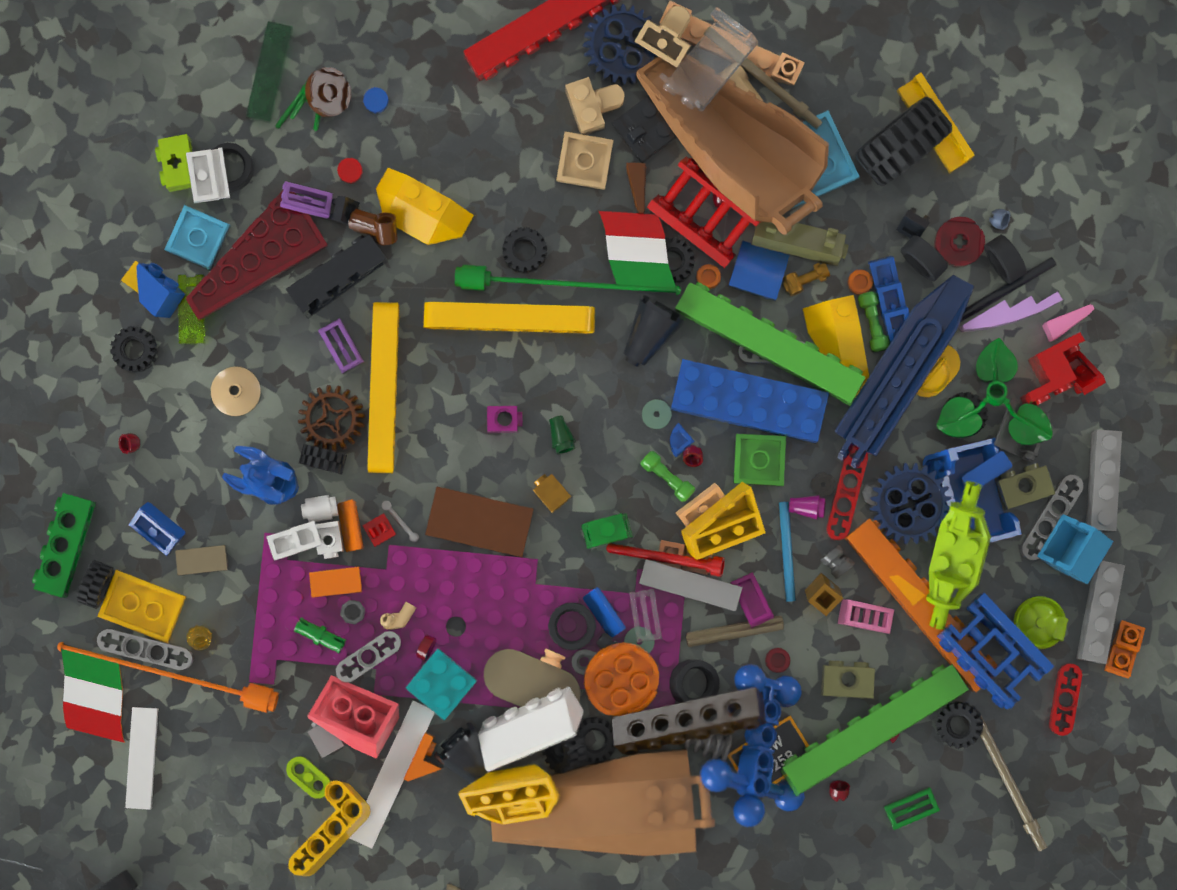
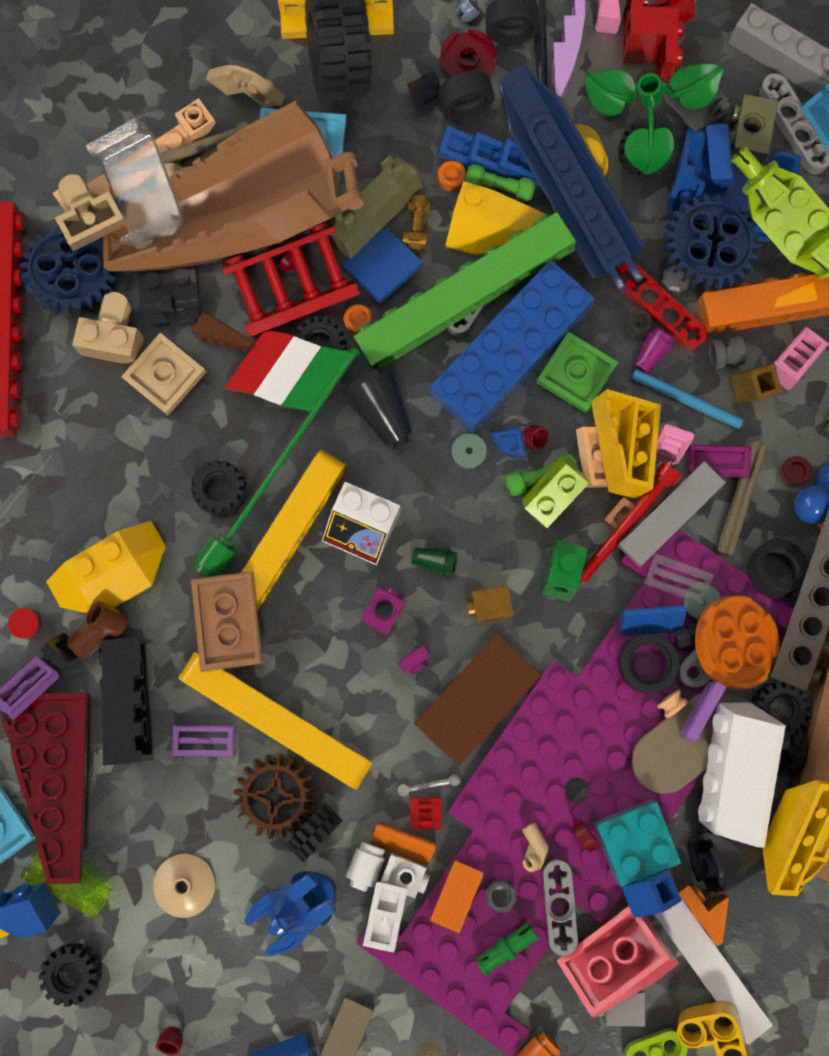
camera: 55 degrees left, 5 degrees down
none -> medium nougat tile [191,571,264,672]
none -> tan plate [206,65,285,108]
none -> slope [322,482,401,566]
none -> magenta plate [398,646,430,675]
none -> lime brick [522,455,589,528]
none -> blue slope [622,869,682,918]
none -> bright pink slope [656,424,695,467]
none -> medium lavender tile [679,681,726,742]

